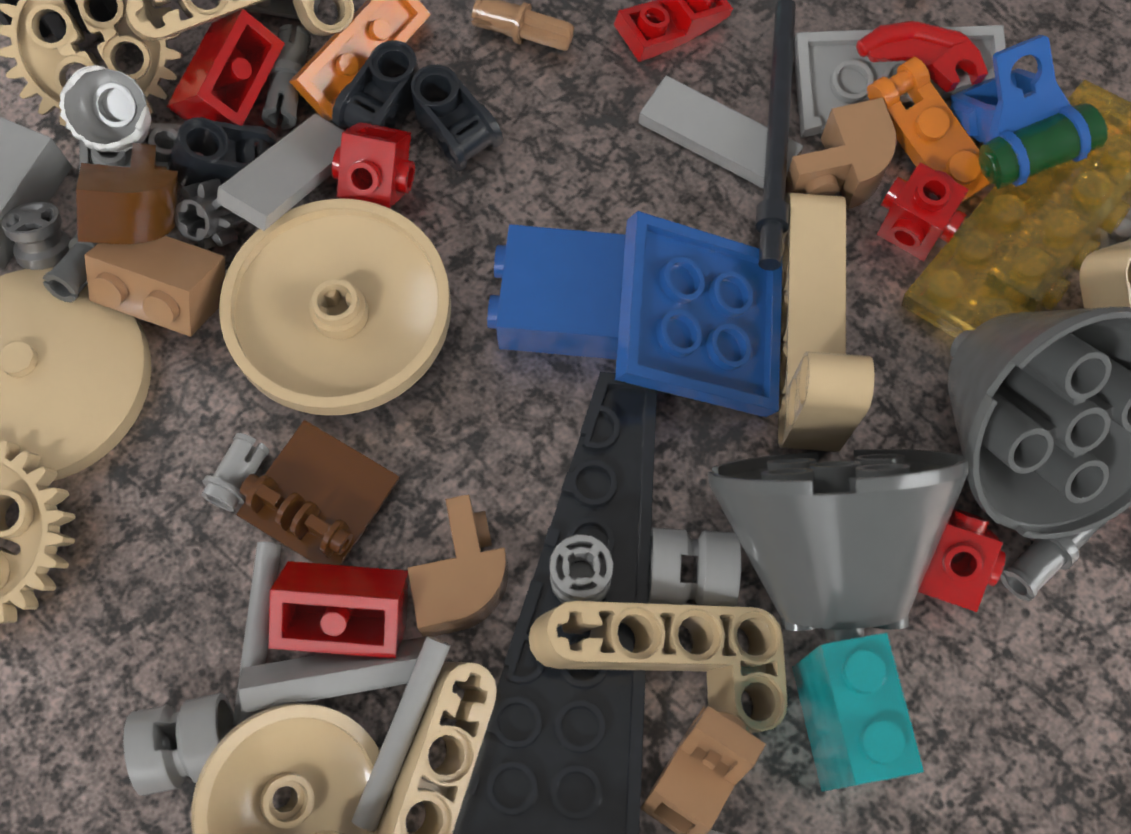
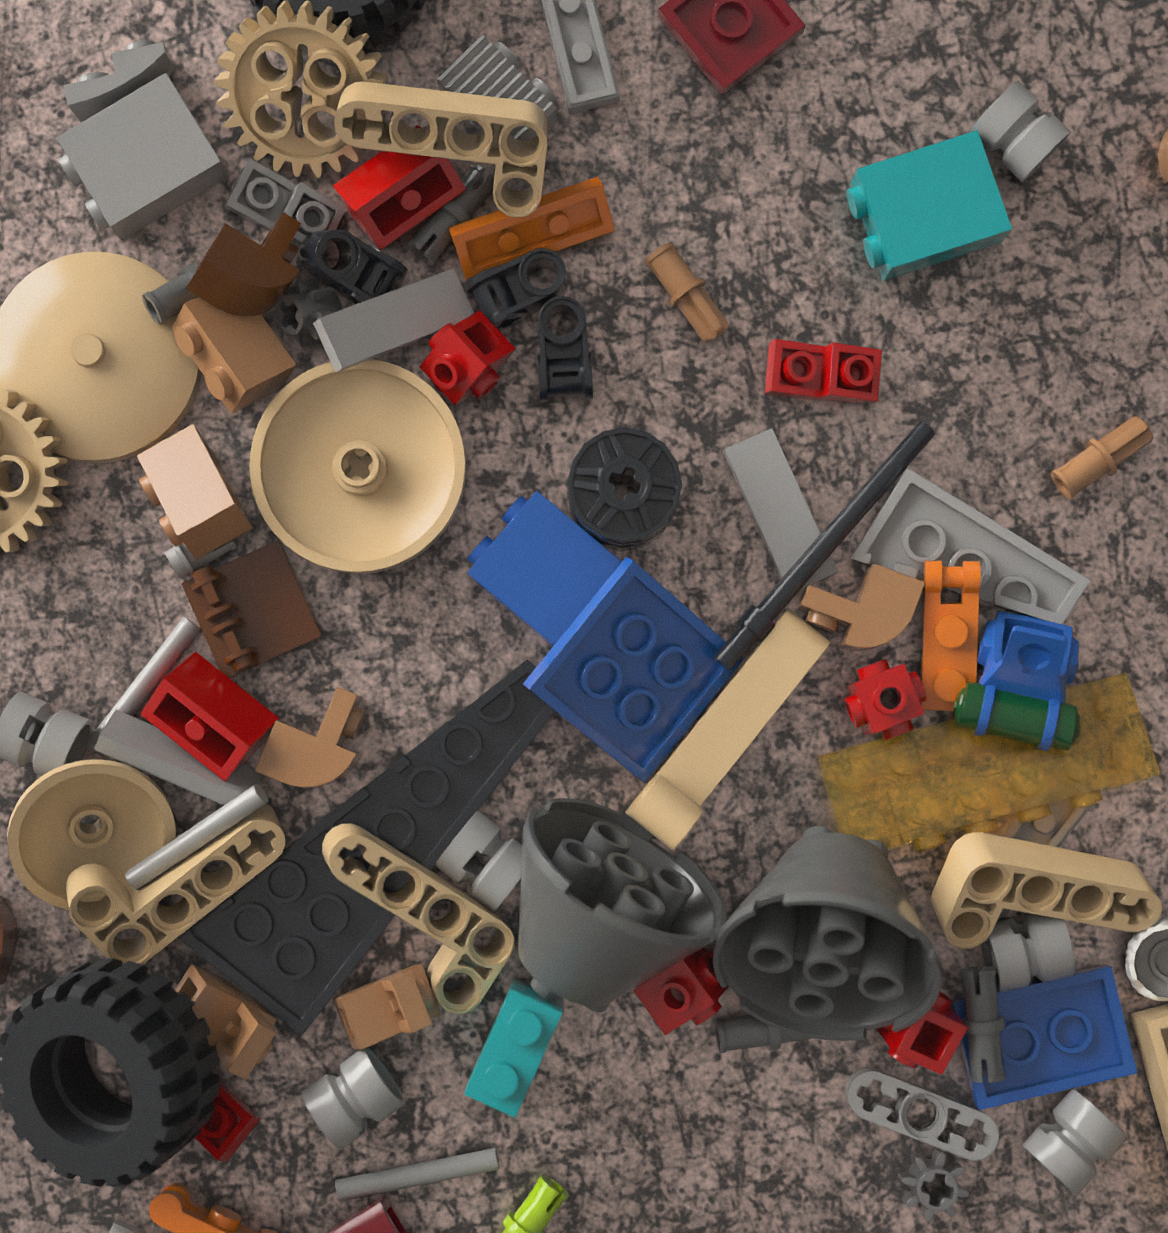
camera: 30 degrees right, 15 degrees up
flat silver wheel [1,201,70,270] -> none
light grey hair [59,65,151,152] -> none
light grey wheel [549,535,613,603] -> none
red piece [856,20,988,93] -> none
none -> brick [137,424,253,560]
none -> black wheel [567,427,682,552]

